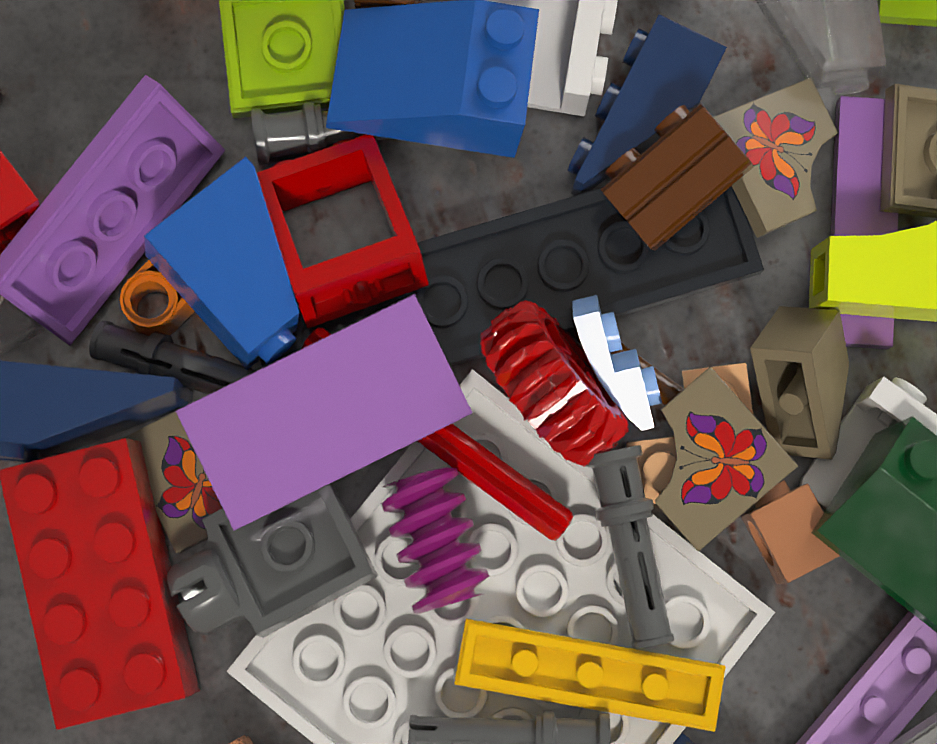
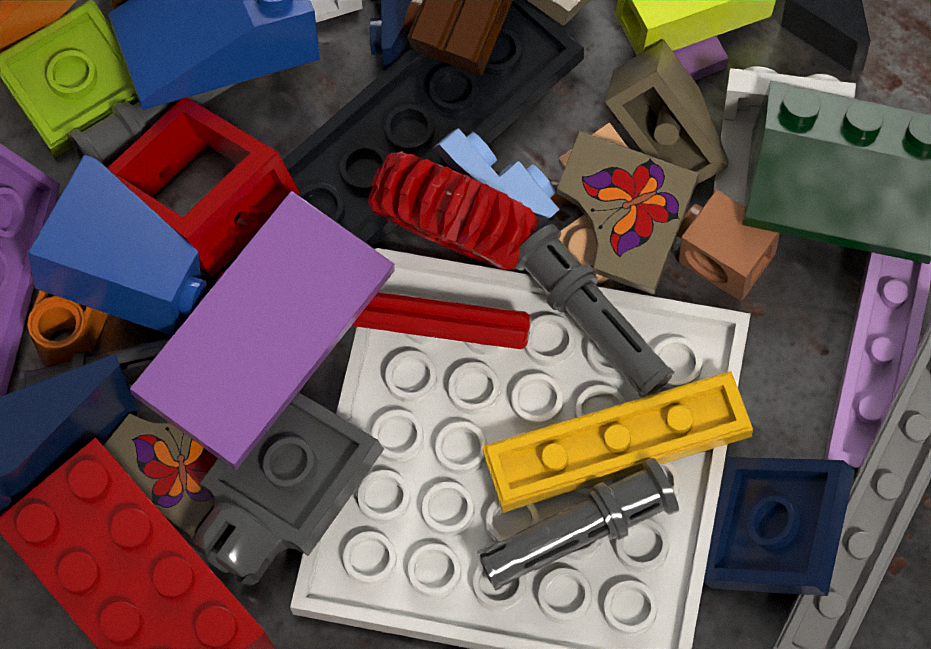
camera: 20 degrees left, 15 degrees down
magenta piece [381,467,490,614] -> none

